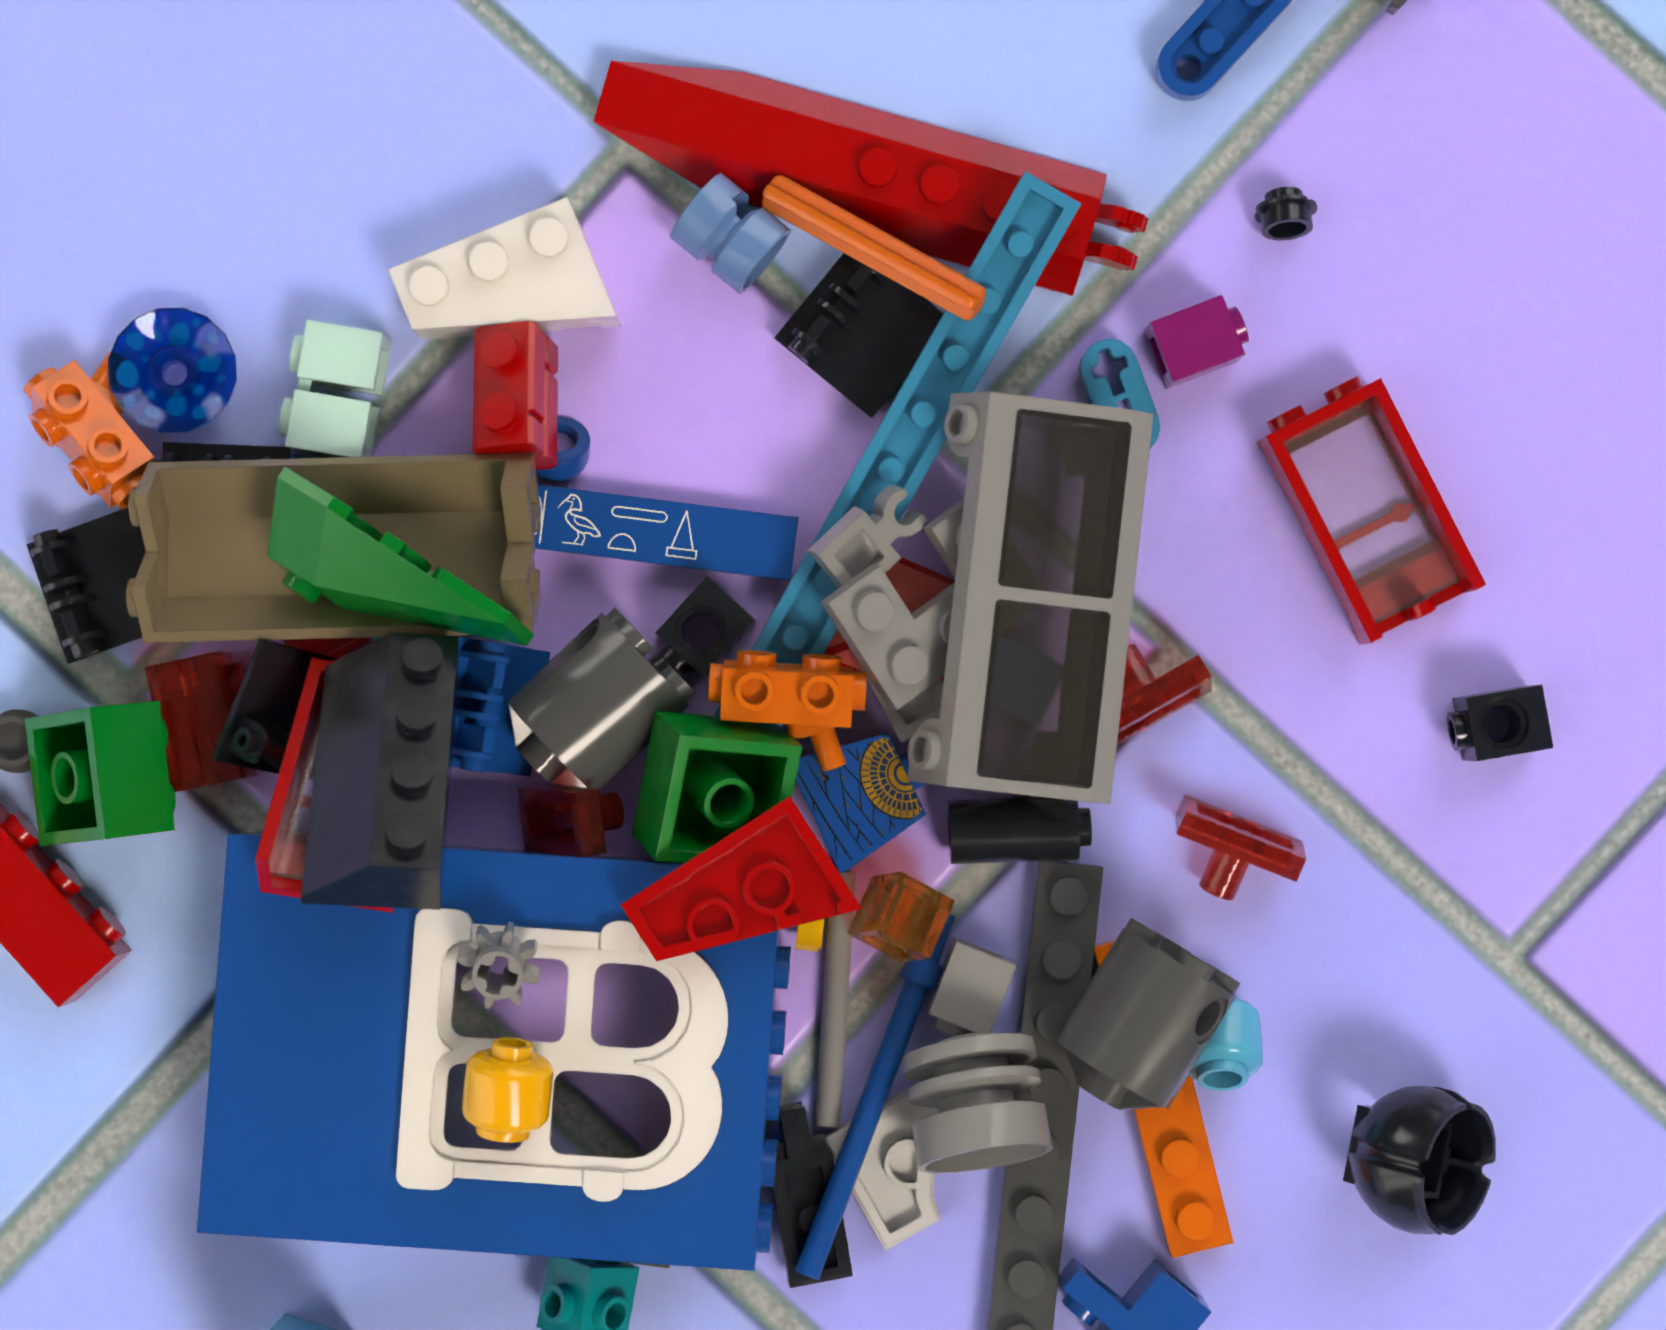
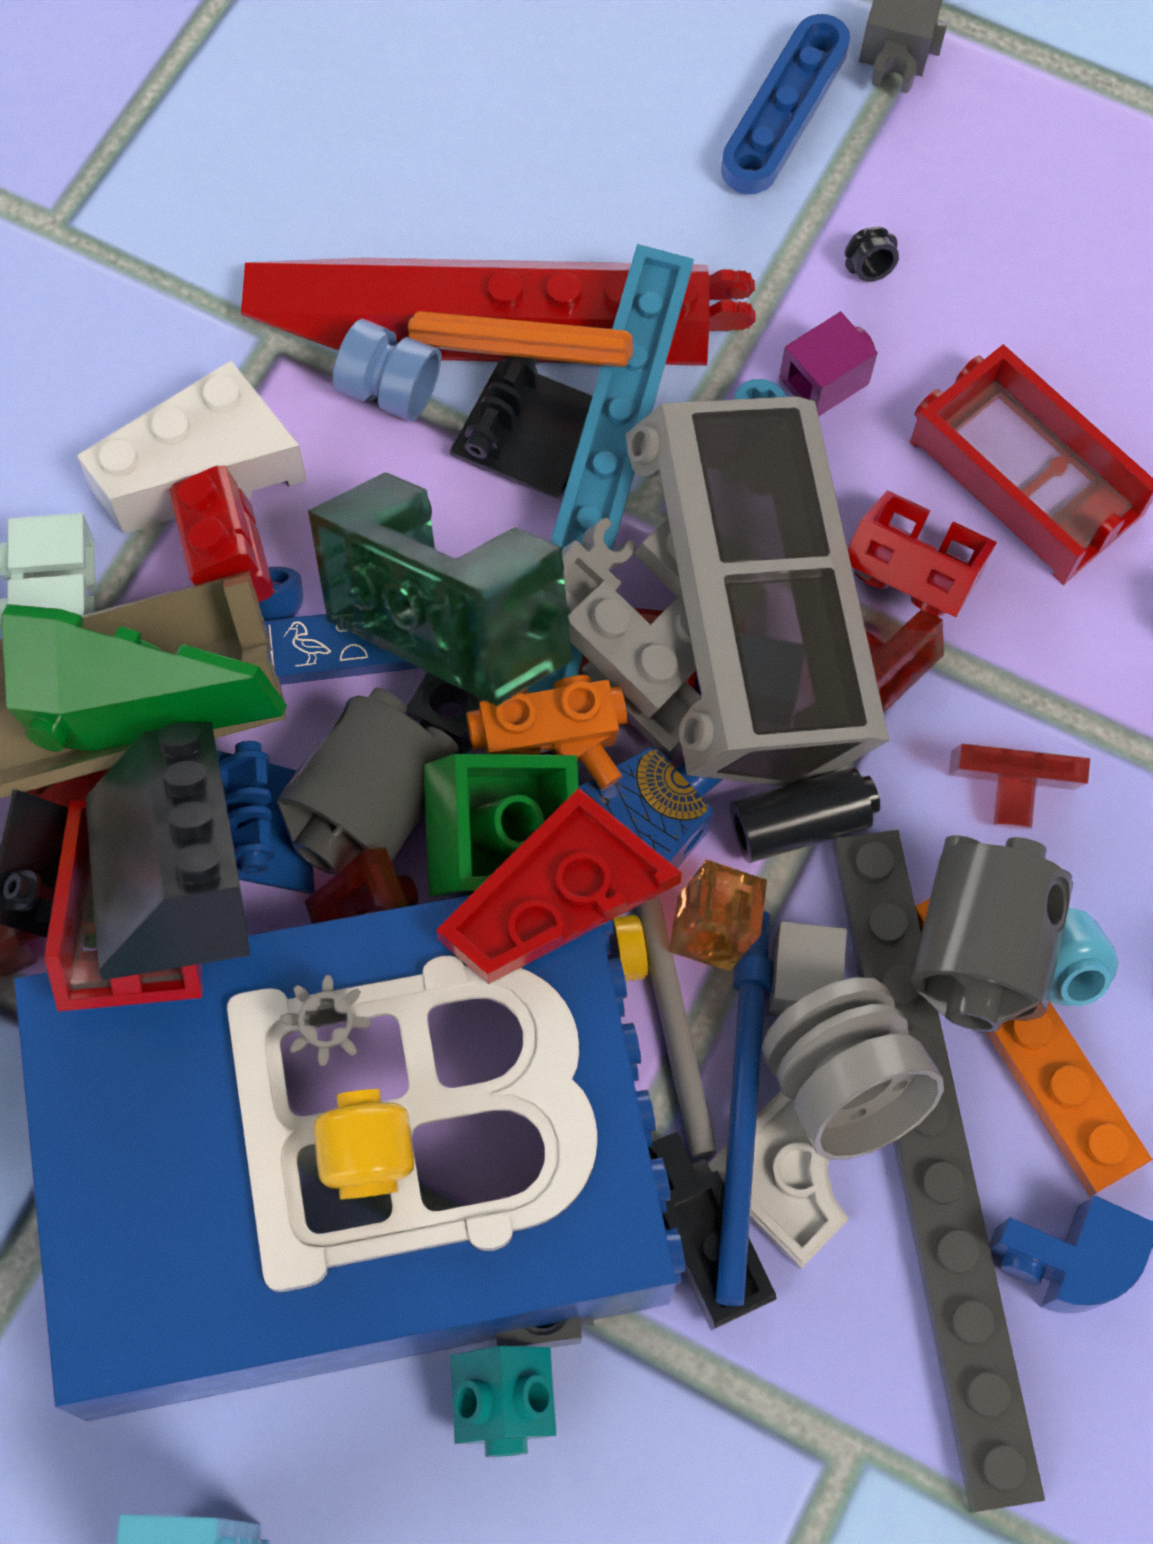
camera: 20 degrees left, 20 degrees down
none -> clear green plate [308,472,572,707]
none -> red piece [848,490,997,617]

